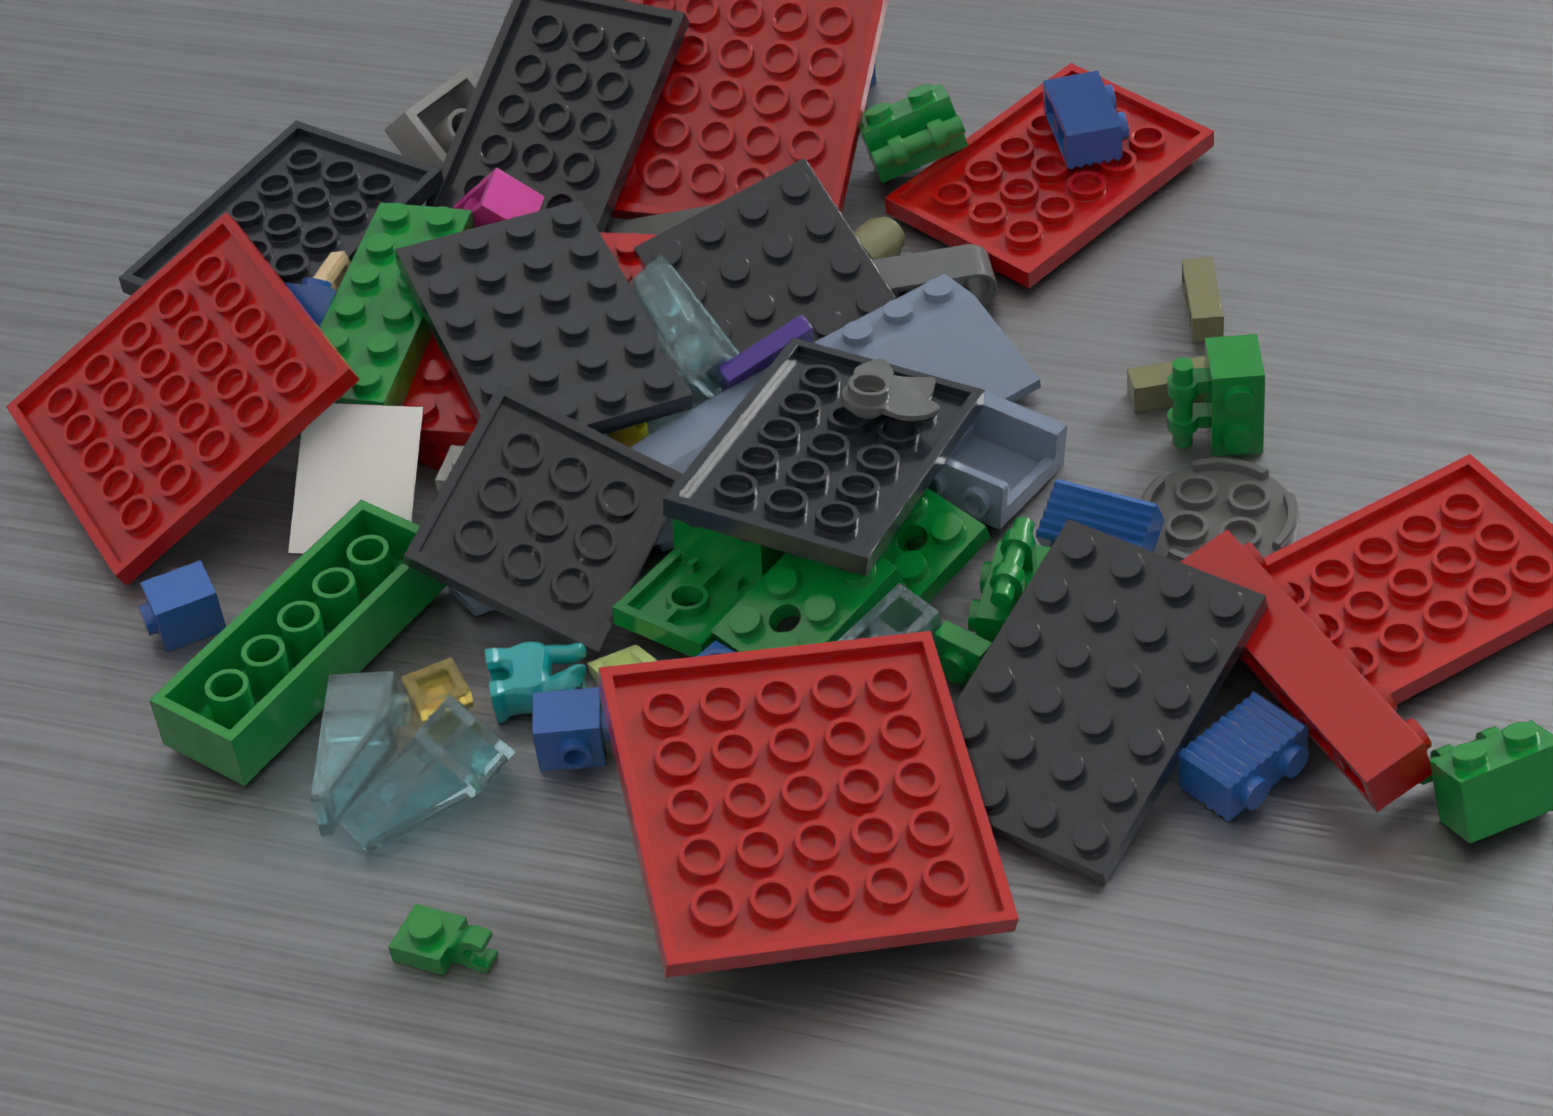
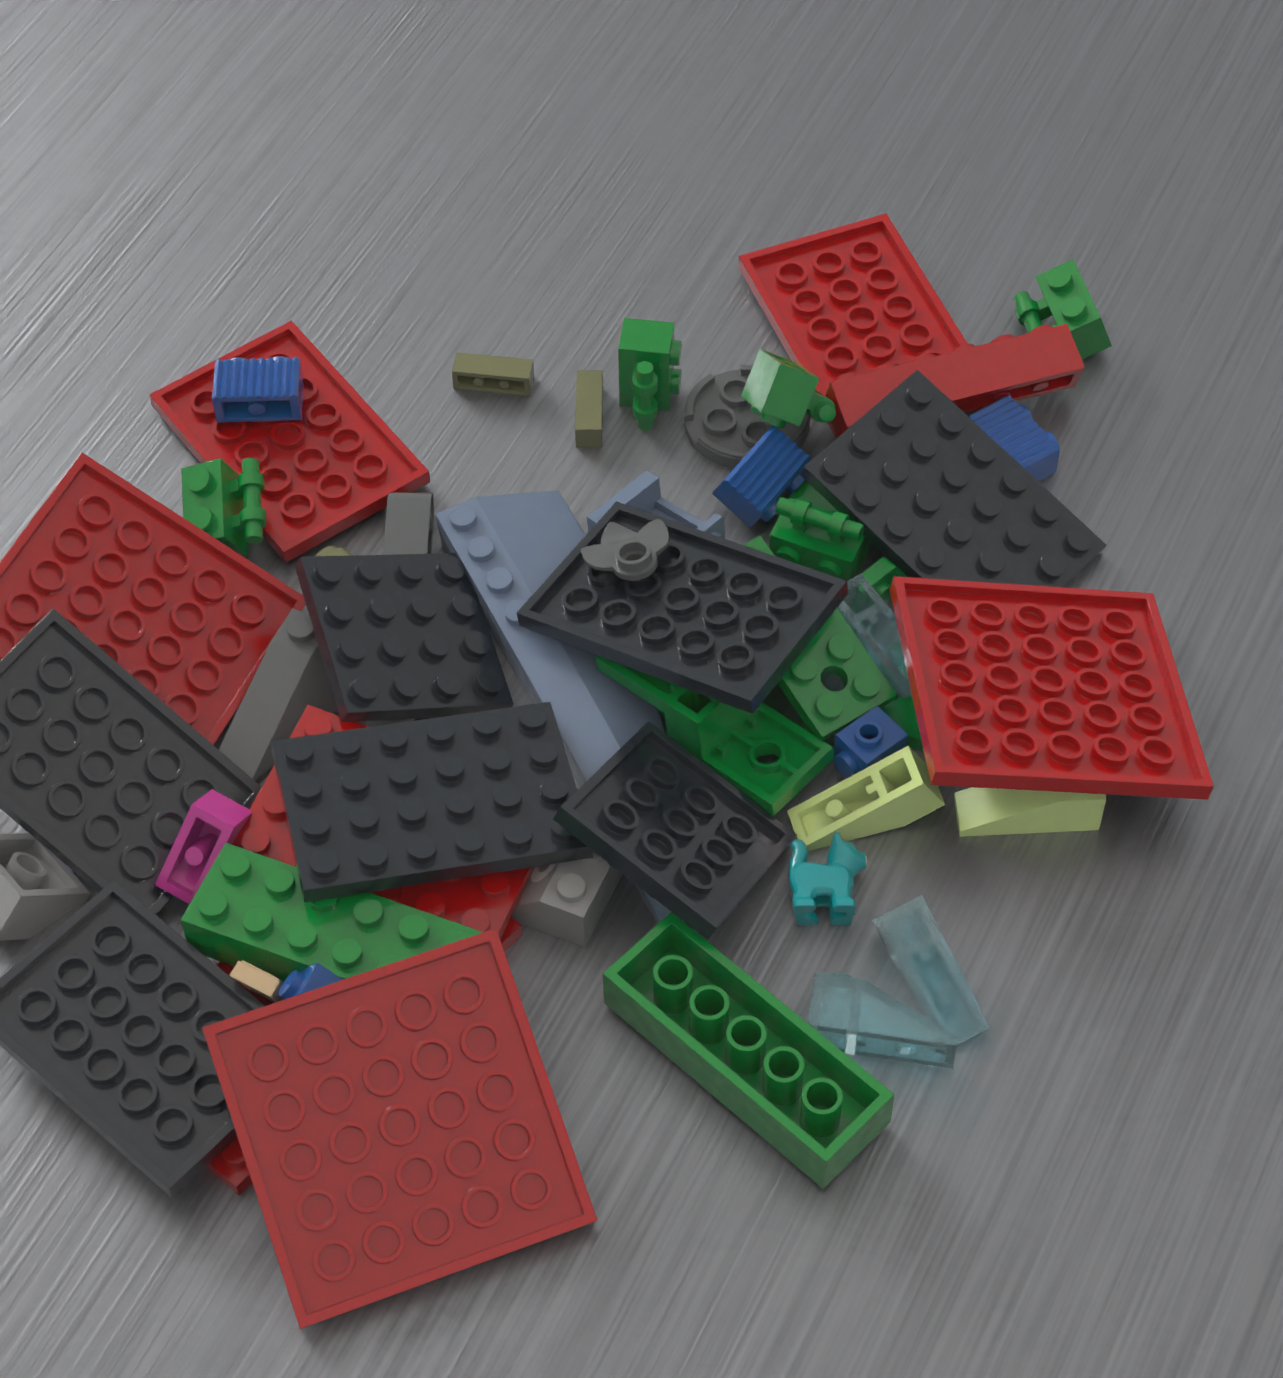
camera: 85 degrees left, 10 degrees up
blue brick [138,560,226,652] -> none
white sticker [288,403,423,554] -> none
green plate [388,904,499,976] -> none
clear yellow plate [401,657,474,726] -> none
blue brick [532,687,611,771] -> none
clear light blue slope [629,254,740,398] -> none
dark purple tile [719,315,814,392] -> none
none -> green brick [741,349,836,428]

